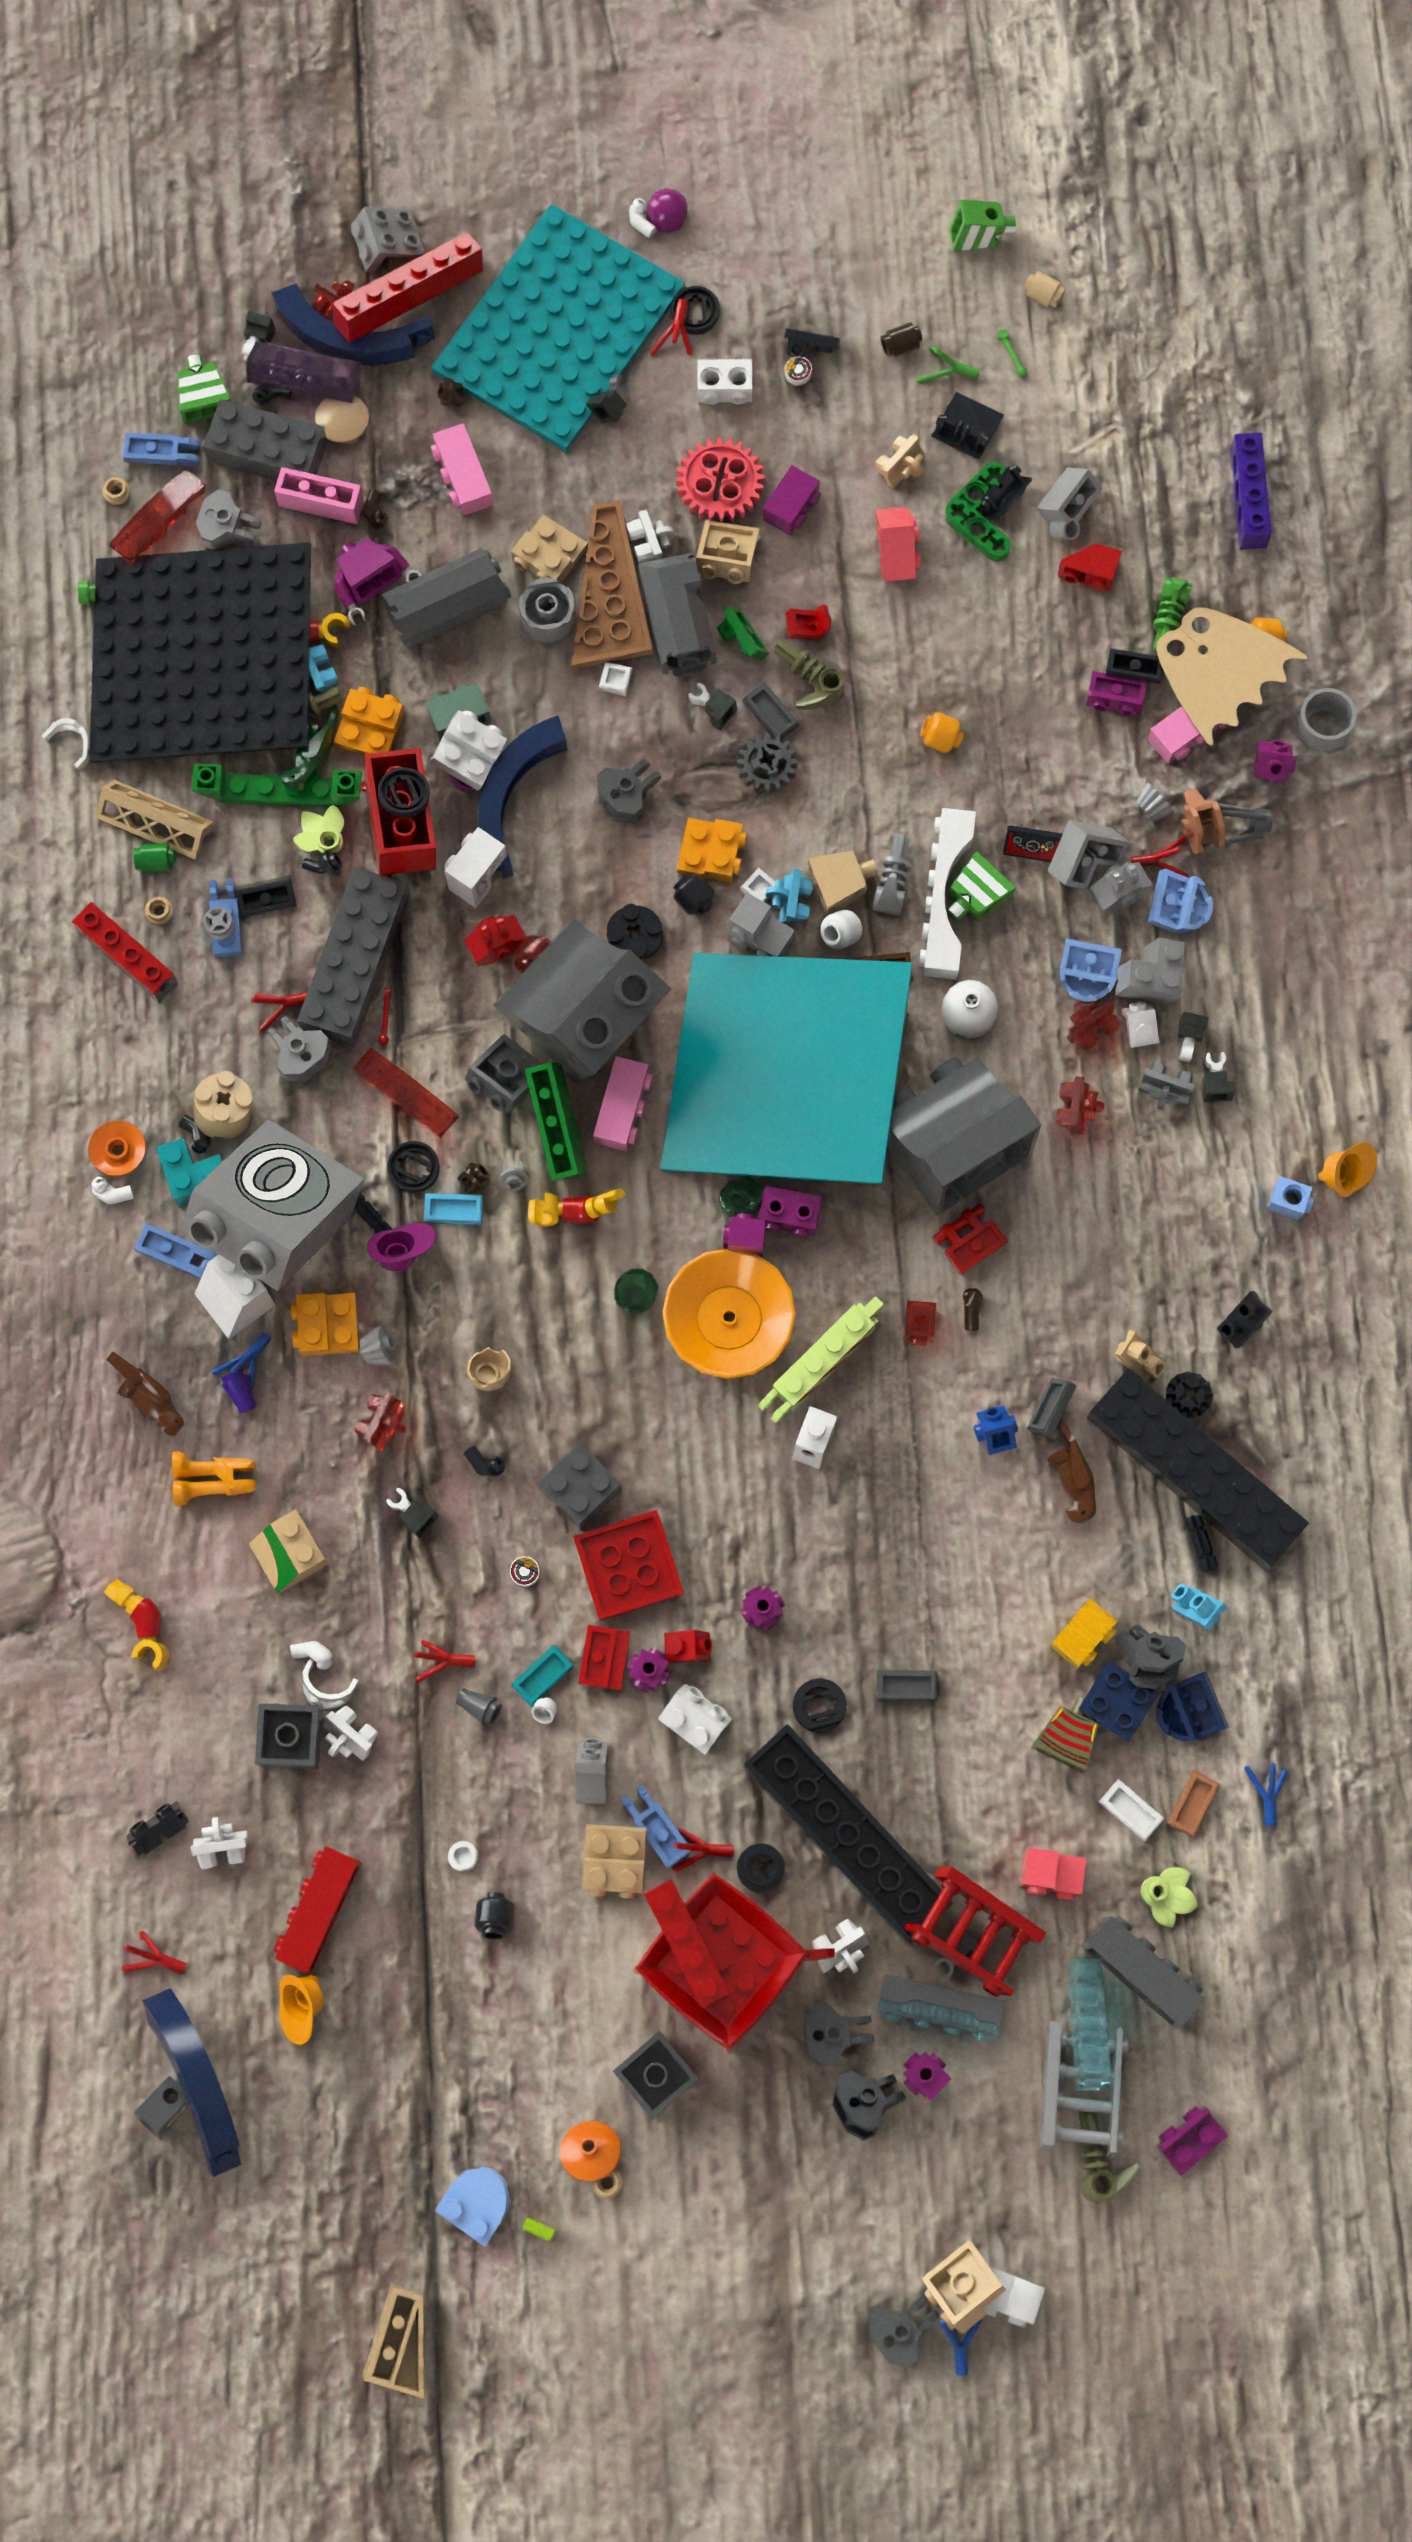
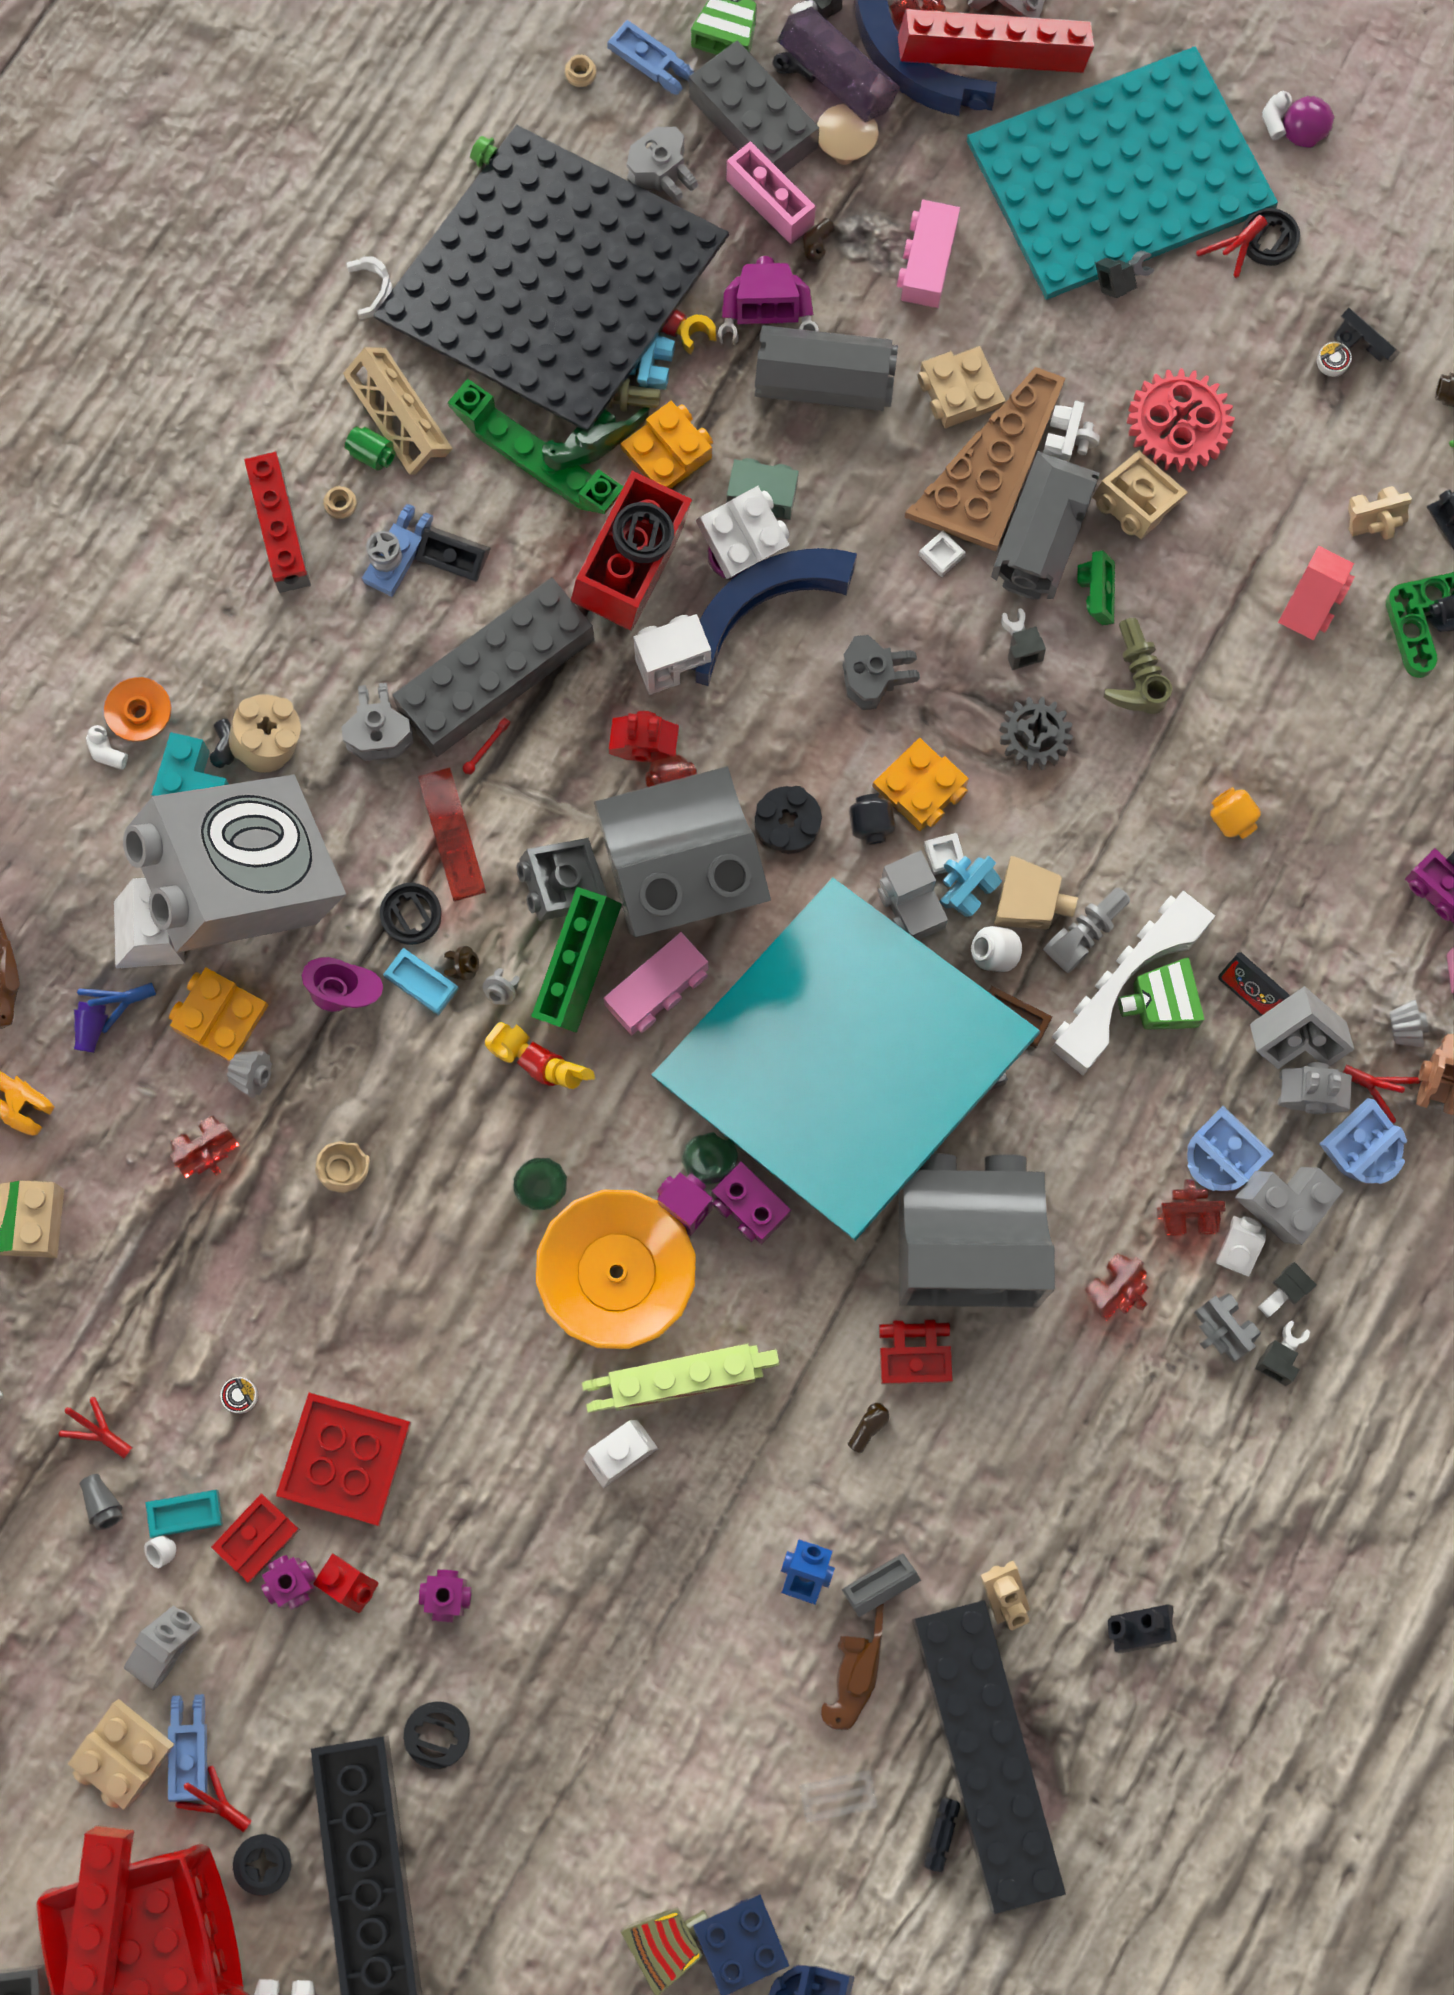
camera: 30 degrees right, 0 degrees up
clear red slope [109,469,206,562] -> none
medium blue plate [134,1223,218,1280] -> none
red plant [251,992,308,1032] -> none
yellowish green plate [293,805,345,854] -> none
black plate [302,850,342,876] -> none
black axle [354,1192,392,1234] -> none
pearl dark grey piece [386,1488,439,1538] -> none
dark brown plate [437,378,465,407] -> none
black arm [463,1446,506,1477] -> none
light grey brick [519,578,576,643] -> none
dark grey brick [538,1443,622,1530] -> none
white bracket [658,1684,732,1755] -> none
white brick [698,359,752,405] -> none
dark grey tile [743,682,799,740] -> none
magenta brick [763,465,821,536] -> none
red bracket [785,604,831,641] -> none
dark grey tile [877,1670,937,1701] -> none
clear red brick [903,1300,936,1346] -> none
white cylinder [941,980,998,1039] -> none
yellow brick [1050,1598,1117,1669] -> none
dark grey hinge [1116,1625,1186,1689] -> none
black gear [1166,1371,1213,1418] -> none
medium azure hips [1171,1583,1228,1631] -> none
light blue brick [1266,1176,1314,1220] -> none
light orange piece [1318,1142,1377,1198] -> none

